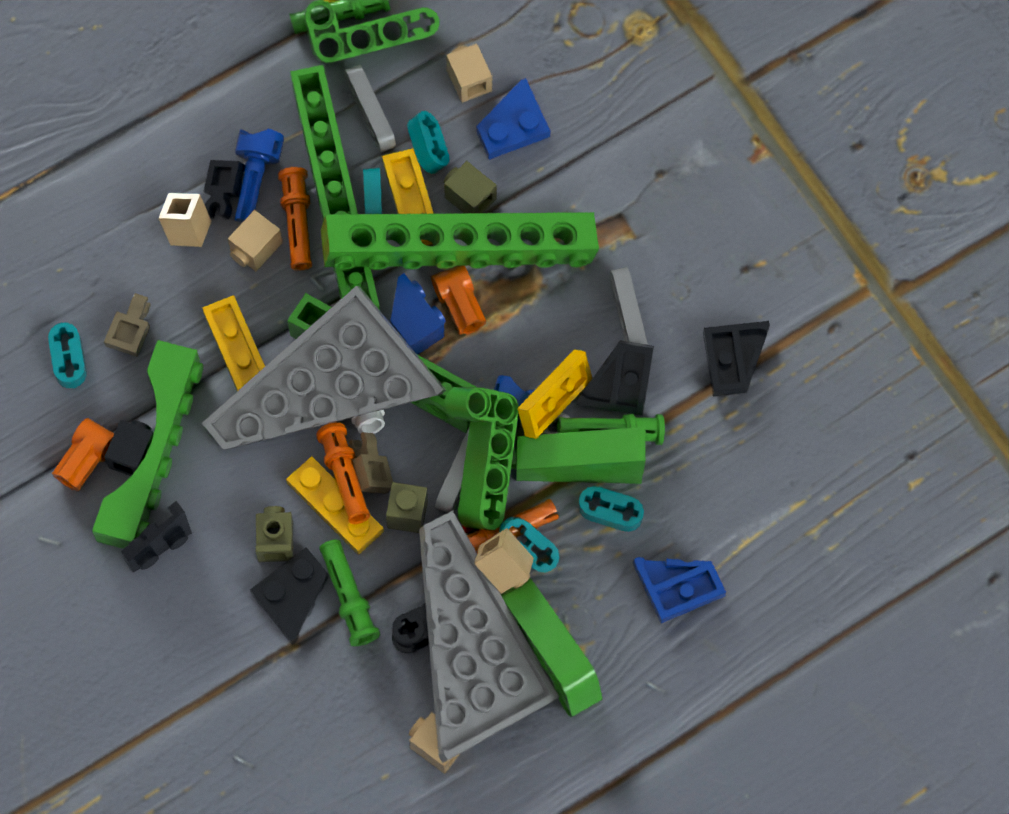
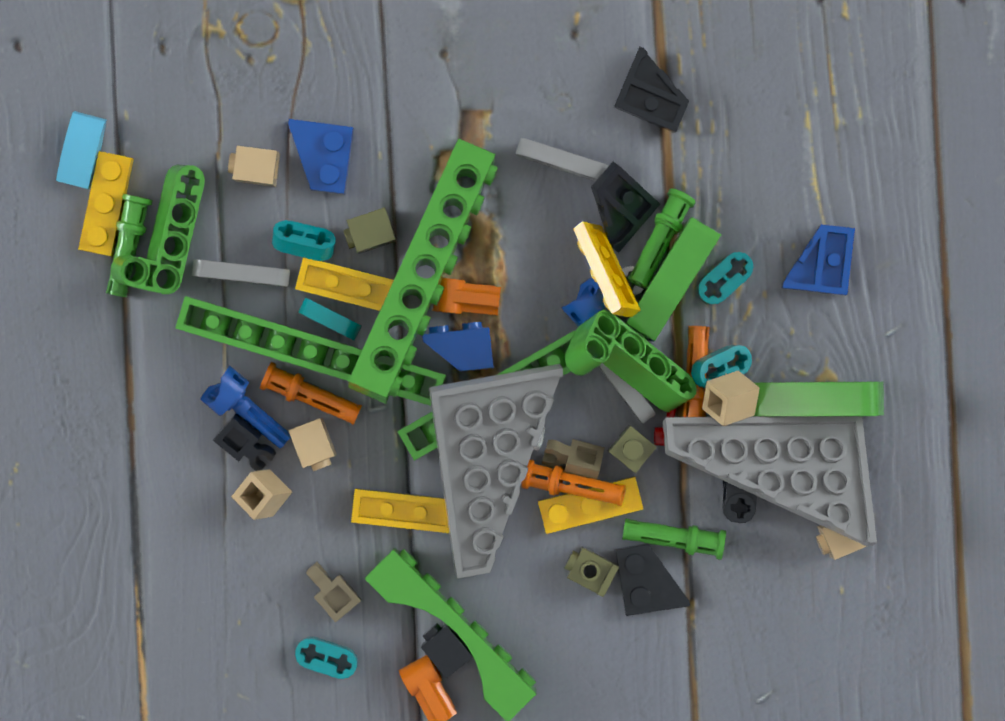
camera: 55 degrees left, 20 degrees up
black wing [121,501,192,573] -> none

